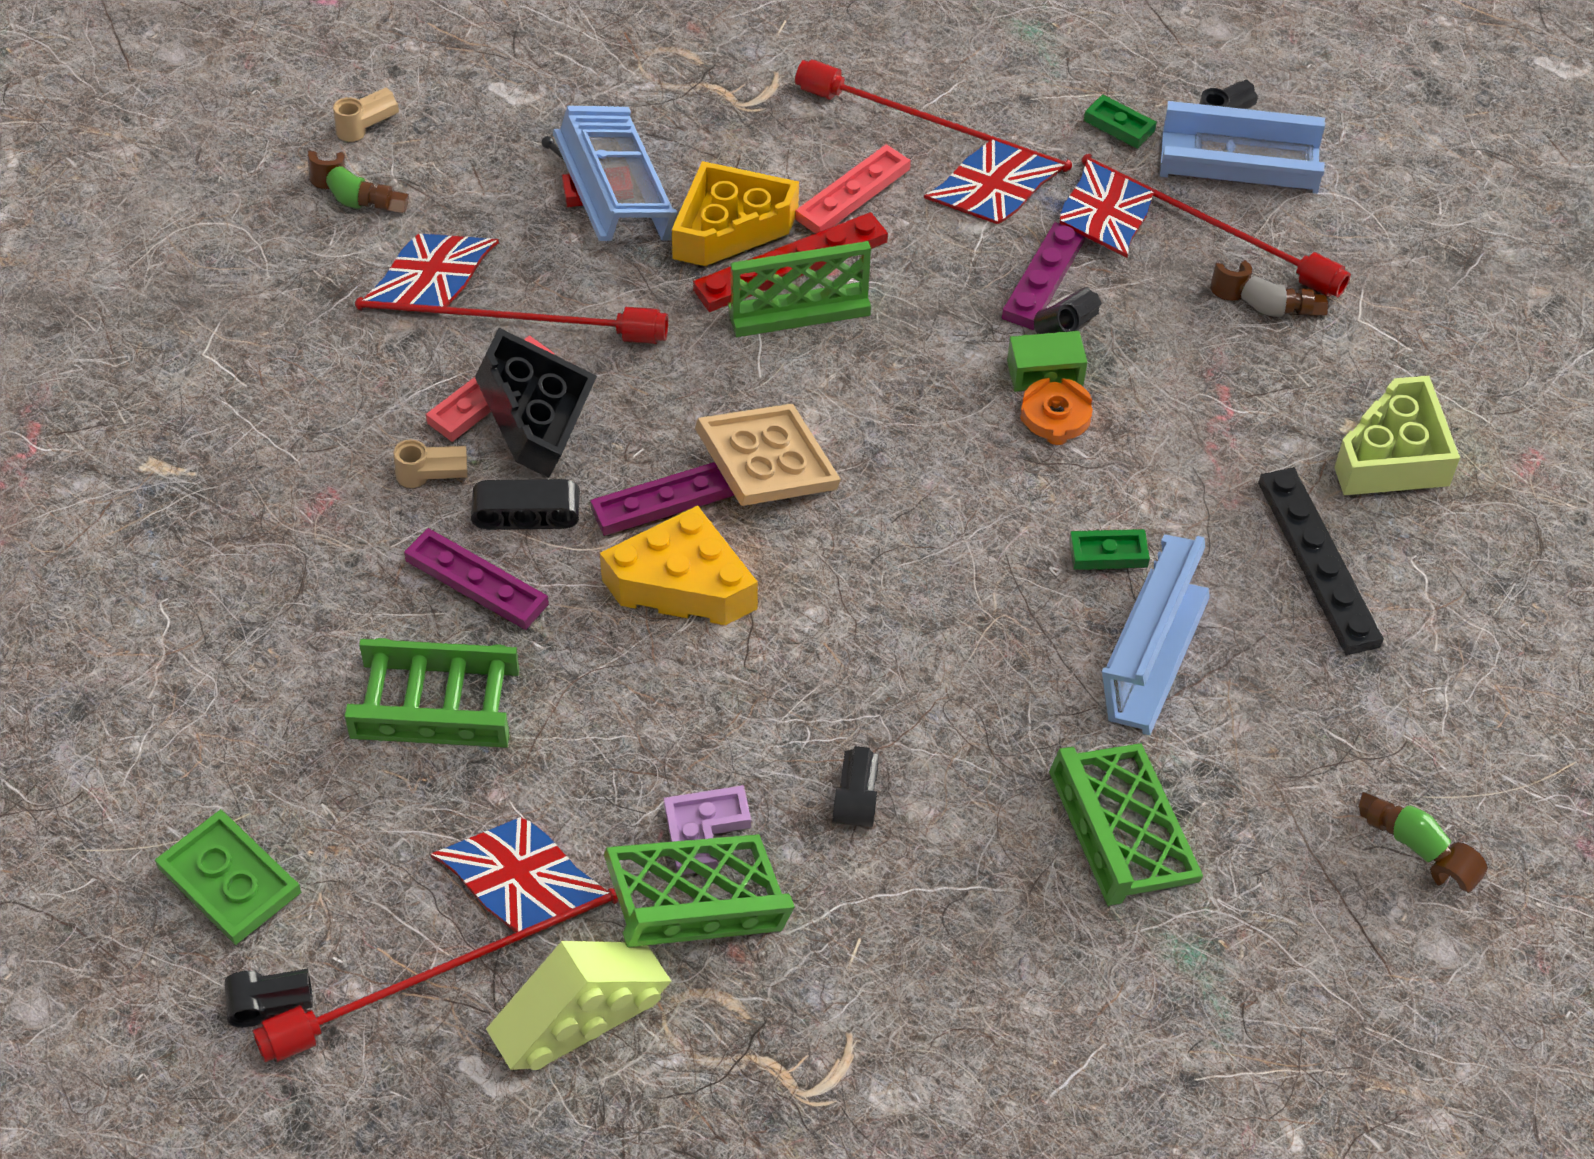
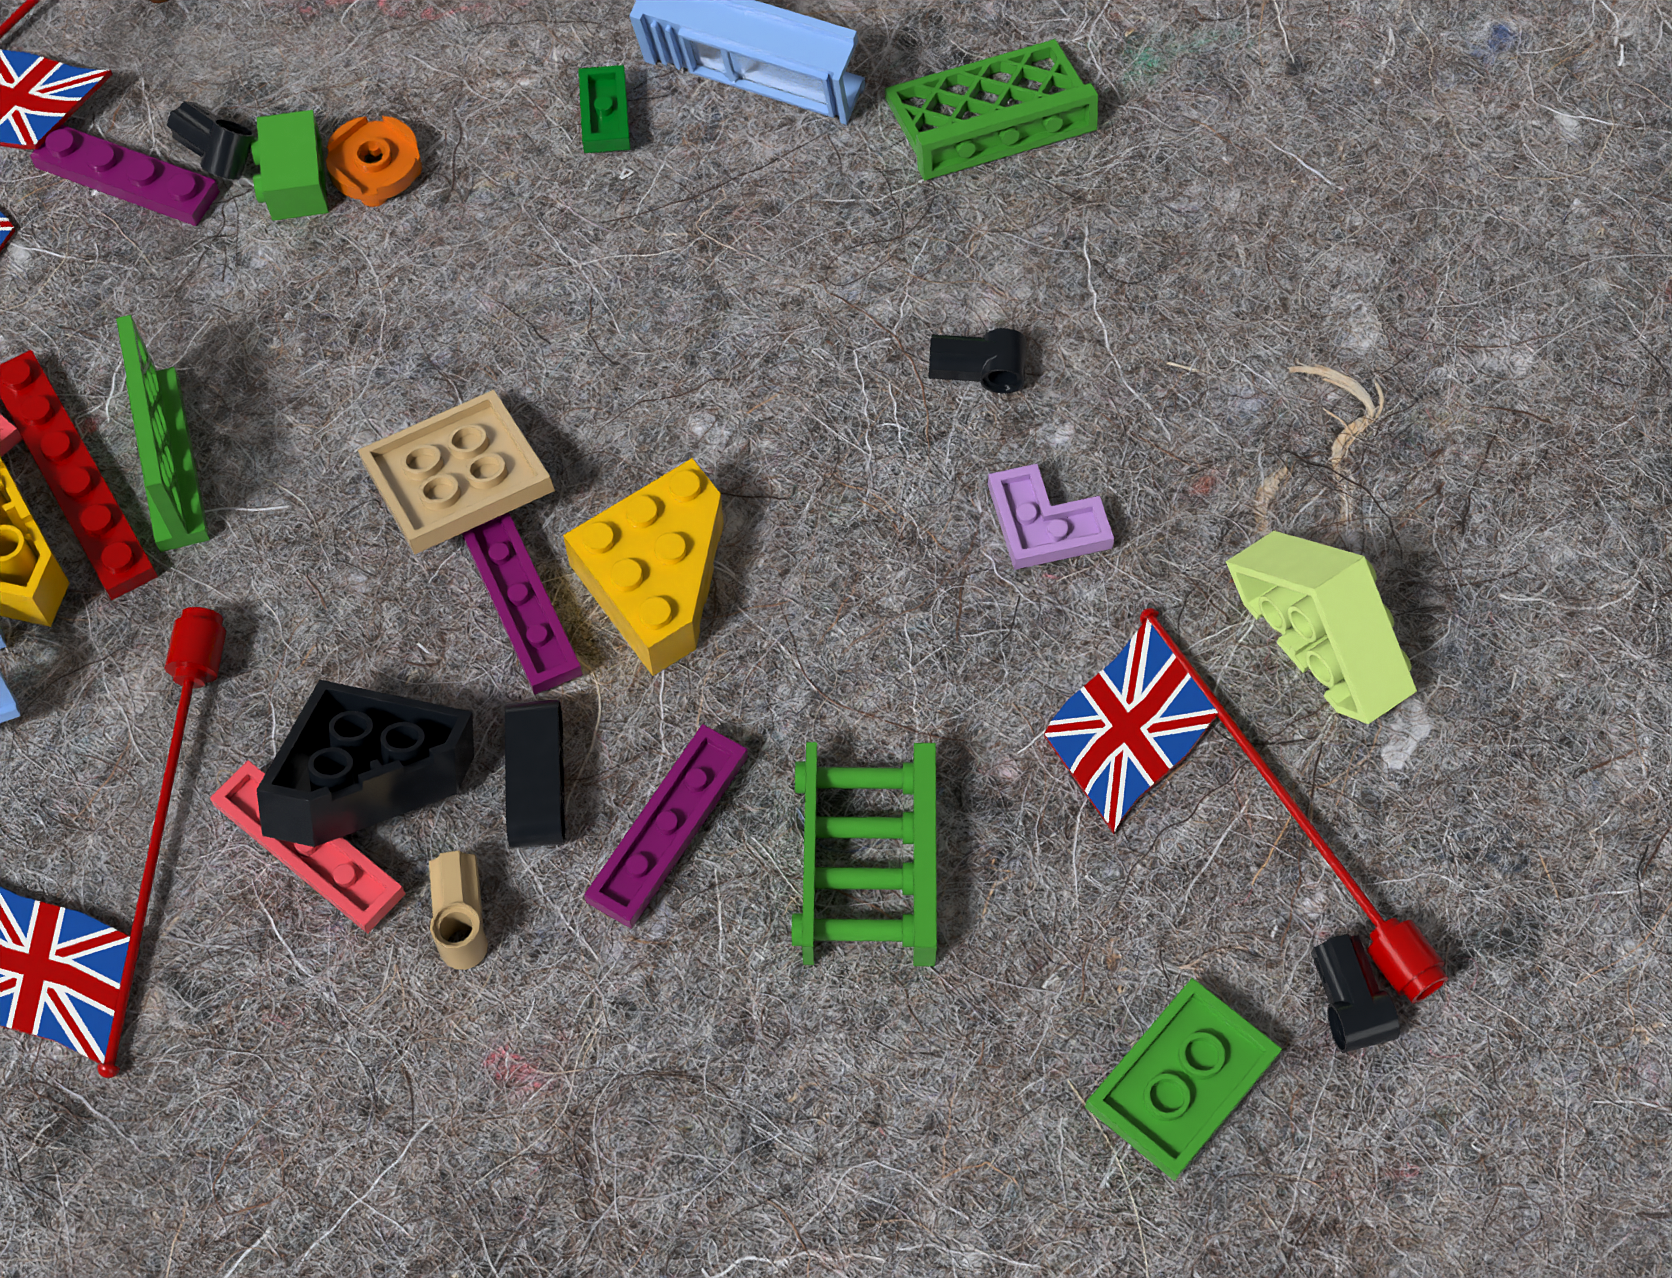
camera: 90 degrees left, 10 degrees up
bright green fence [603,834,795,947] -> none

